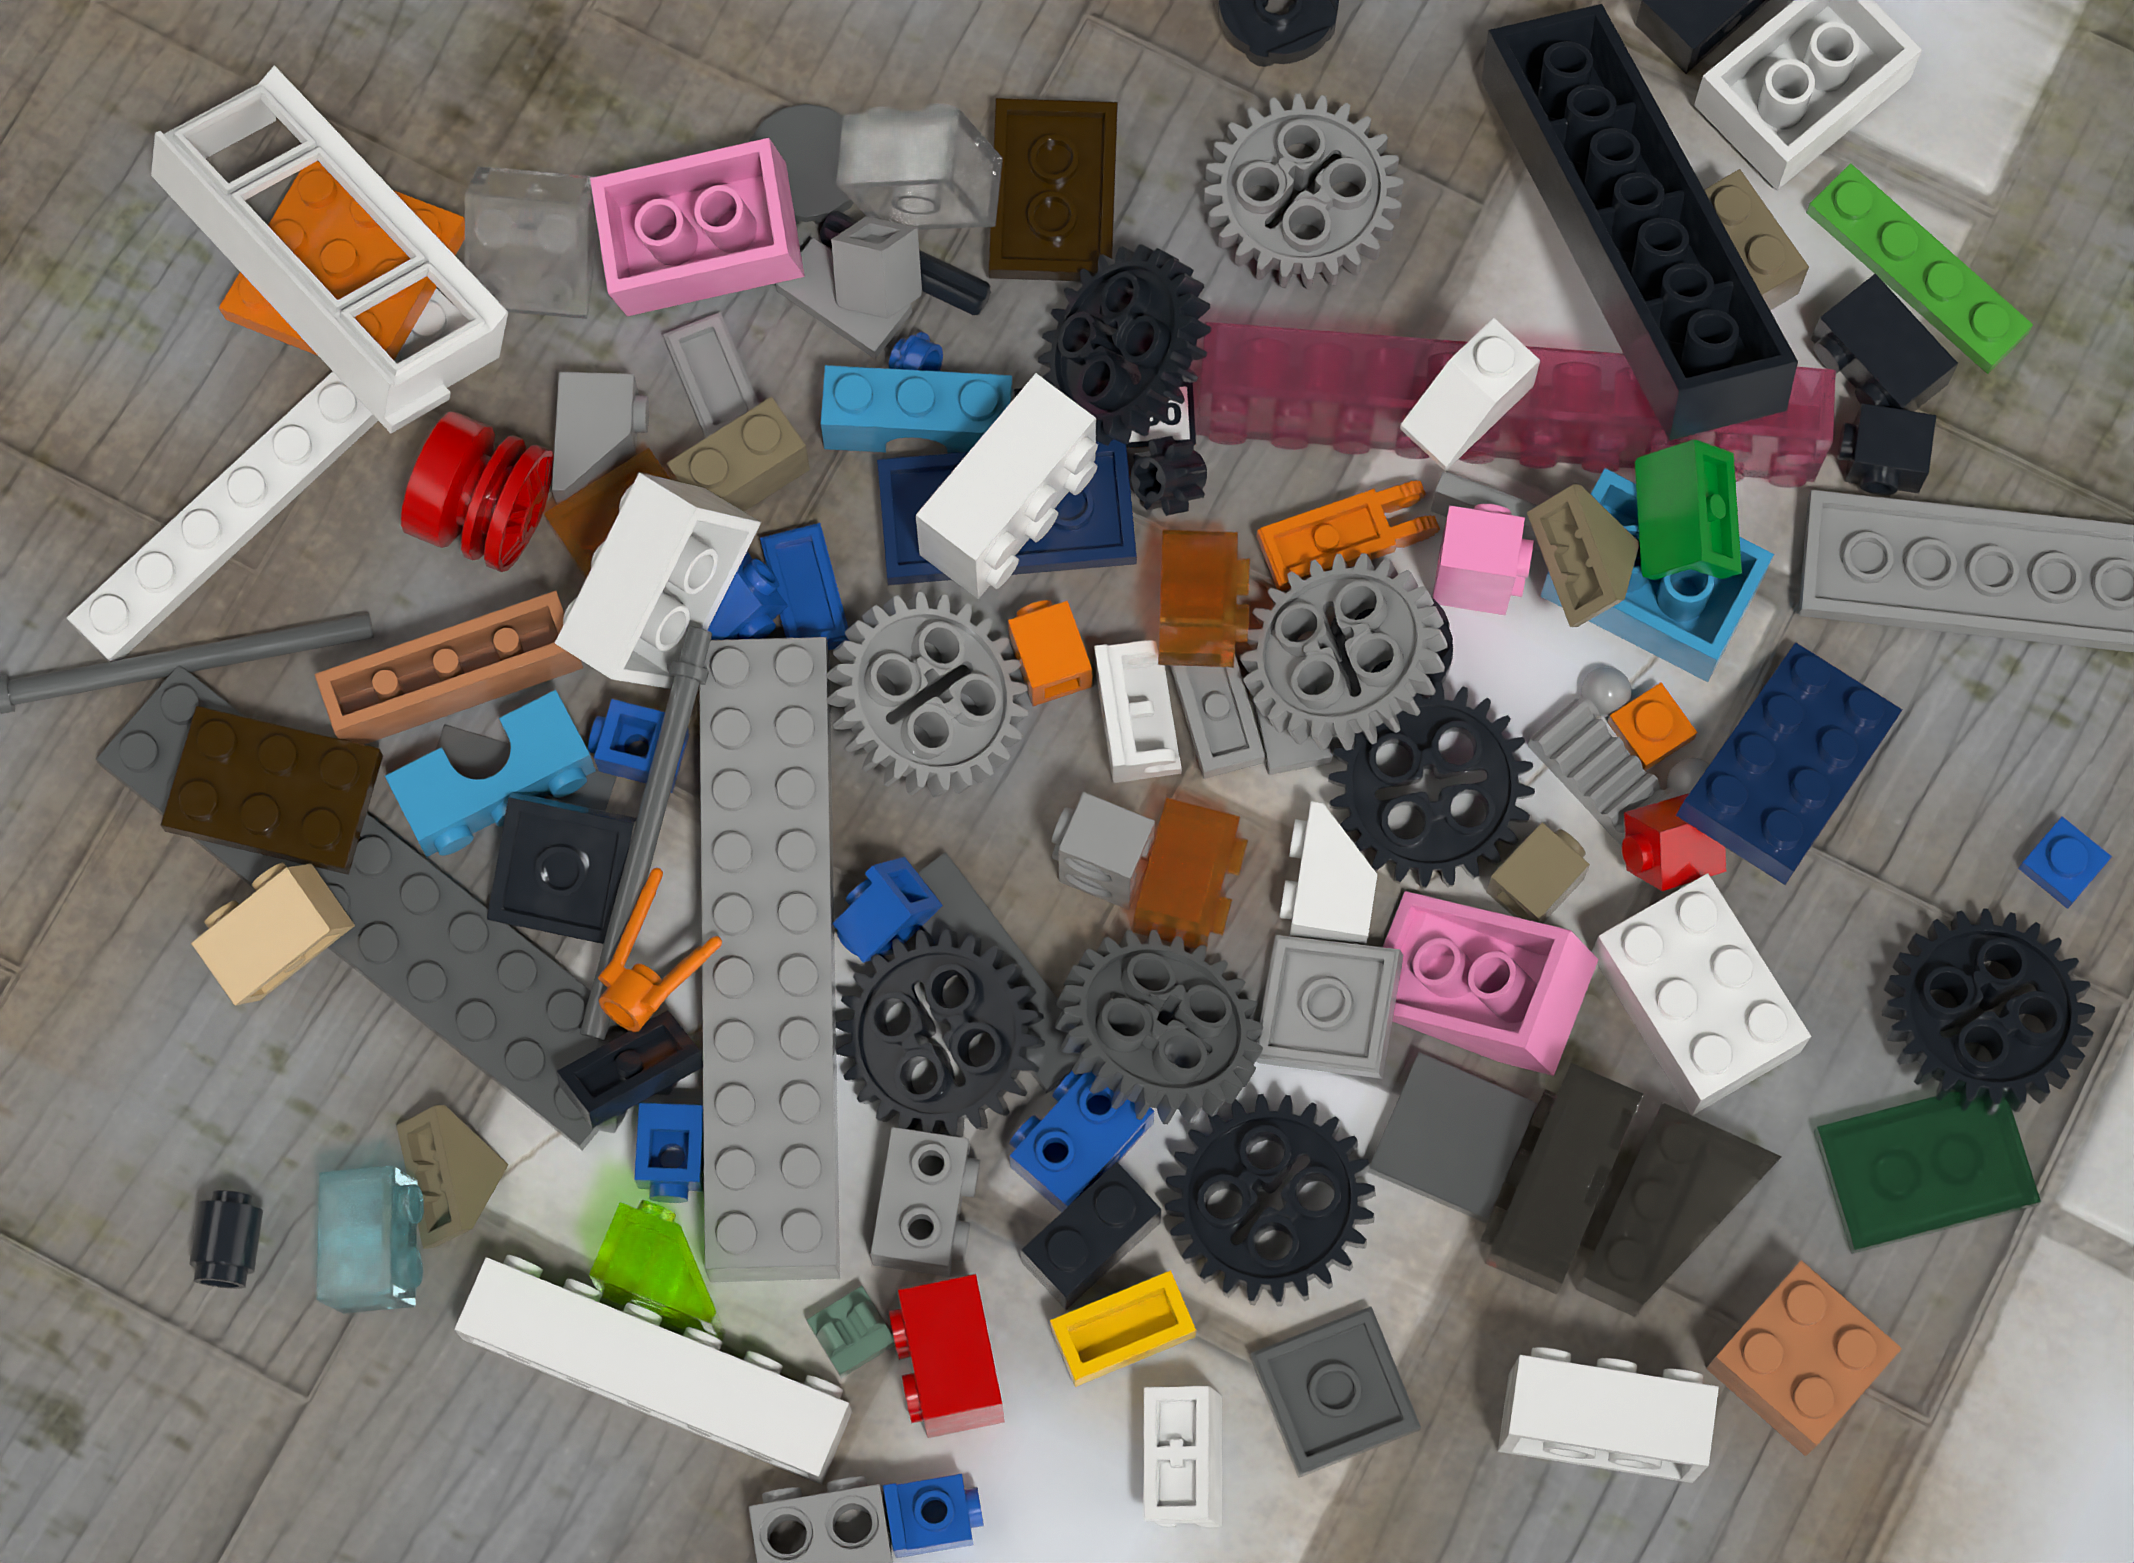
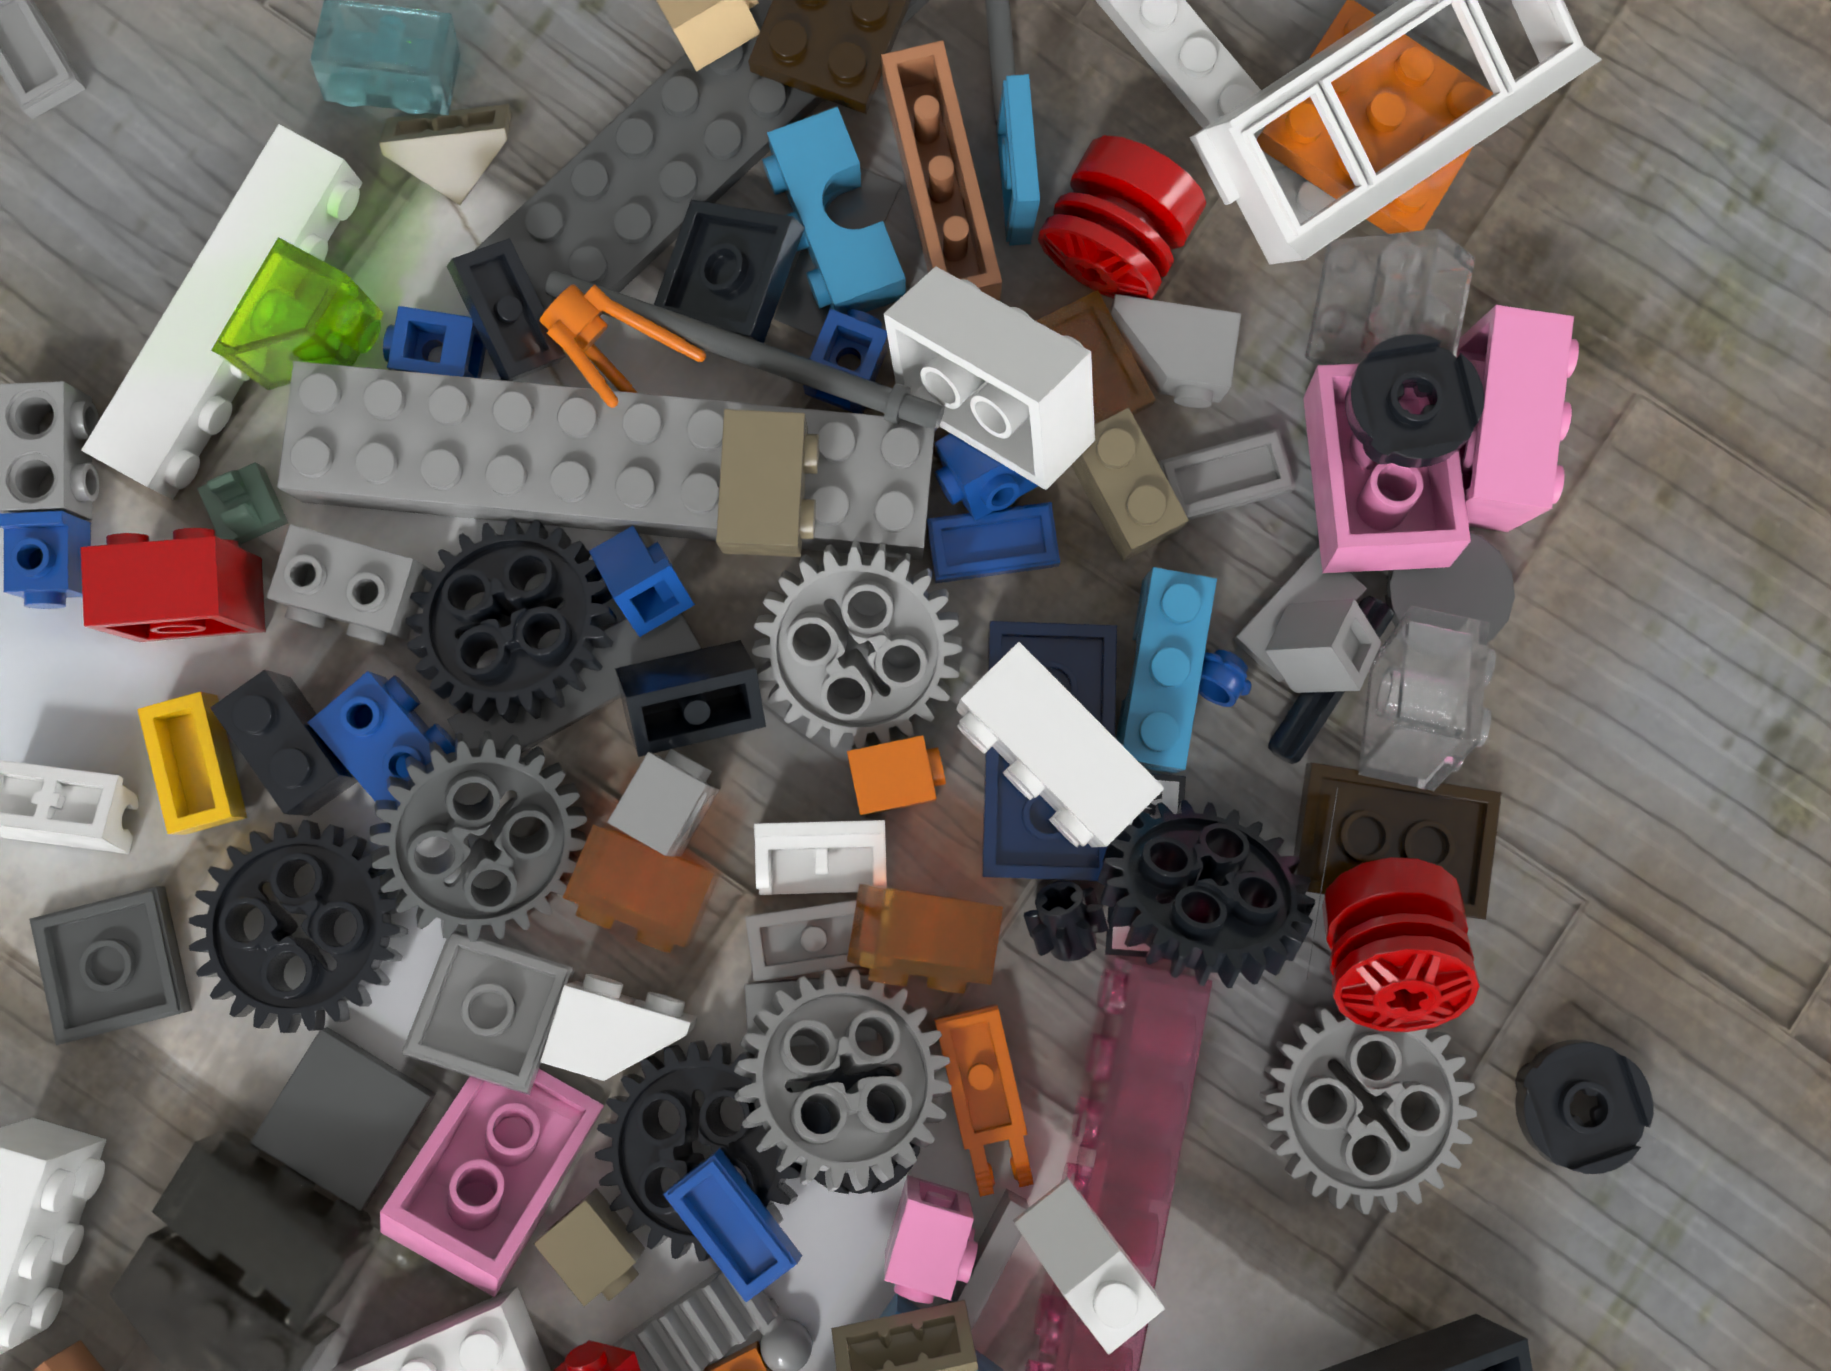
camera: 90 degrees right, 10 degrees up
none -> black brick [615,640,766,757]
none -> blue tile [663,1148,803,1302]
none -> dark tan brick [716,409,819,557]
none -> dark azure tile [996,74,1040,246]
none -> dark grey sticker [1306,788,1338,980]
none -> red wheel [1322,857,1480,1032]
none -> black plate [1345,334,1484,468]
none -> bright pink brick [1454,305,1579,532]

